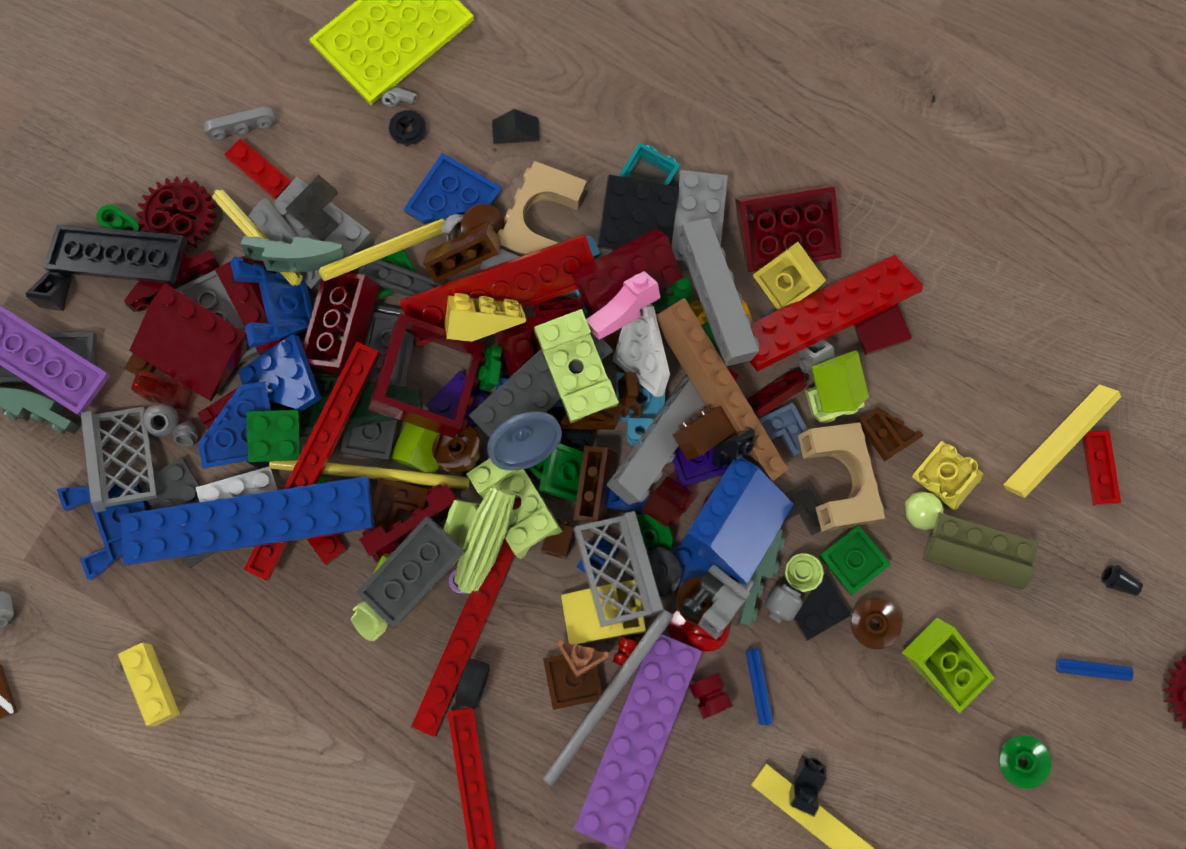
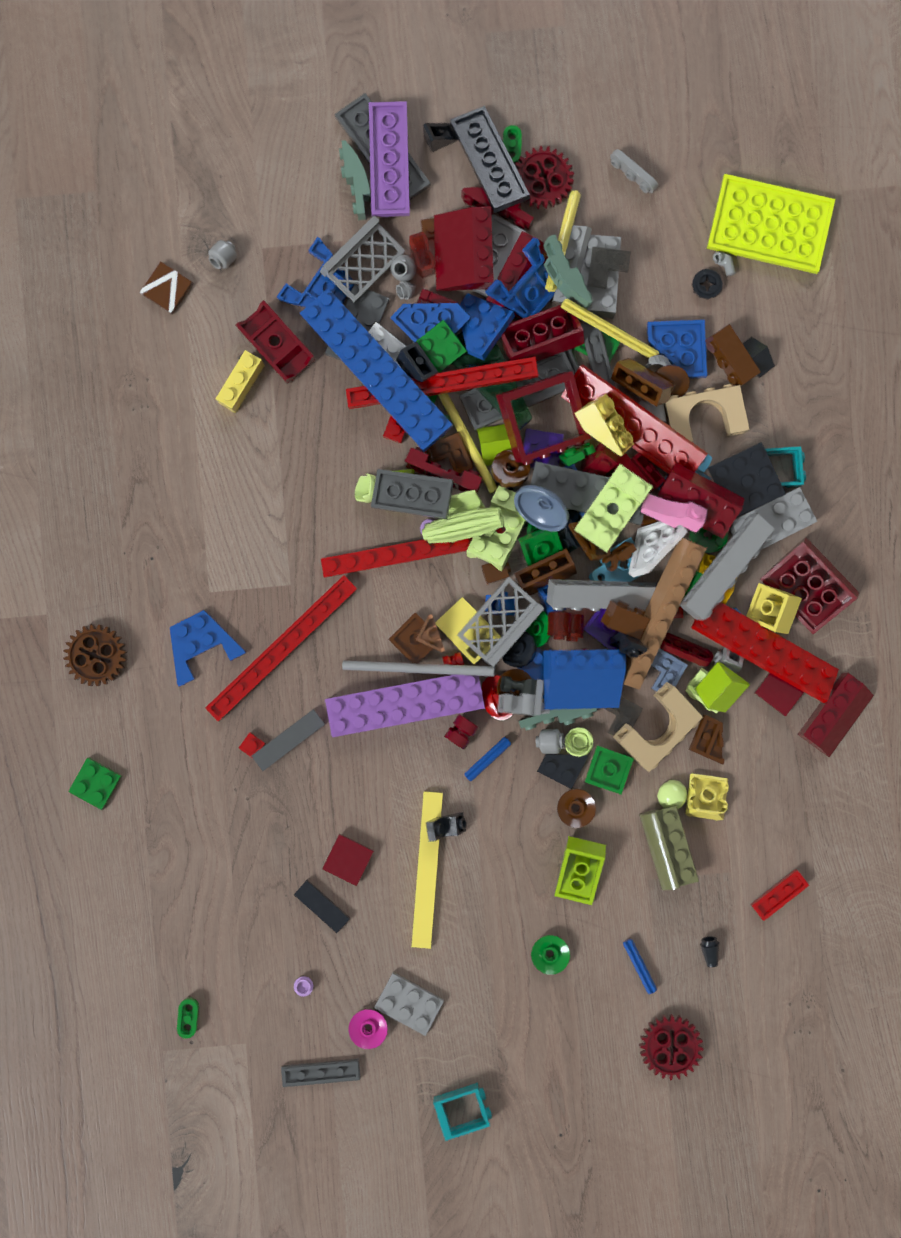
camera: 65 degrees right, 10 degrees up
red plate [224,138,291,200] -> none
black tyre [455,659,490,709] -> none
light yellow tile [1003,384,1121,498] -> none
none -> dark red piece [235,300,315,384]
none -> black slope [396,341,438,382]
none -> reddish brown brick [704,324,760,386]
none -> dark red slope [797,673,874,757]

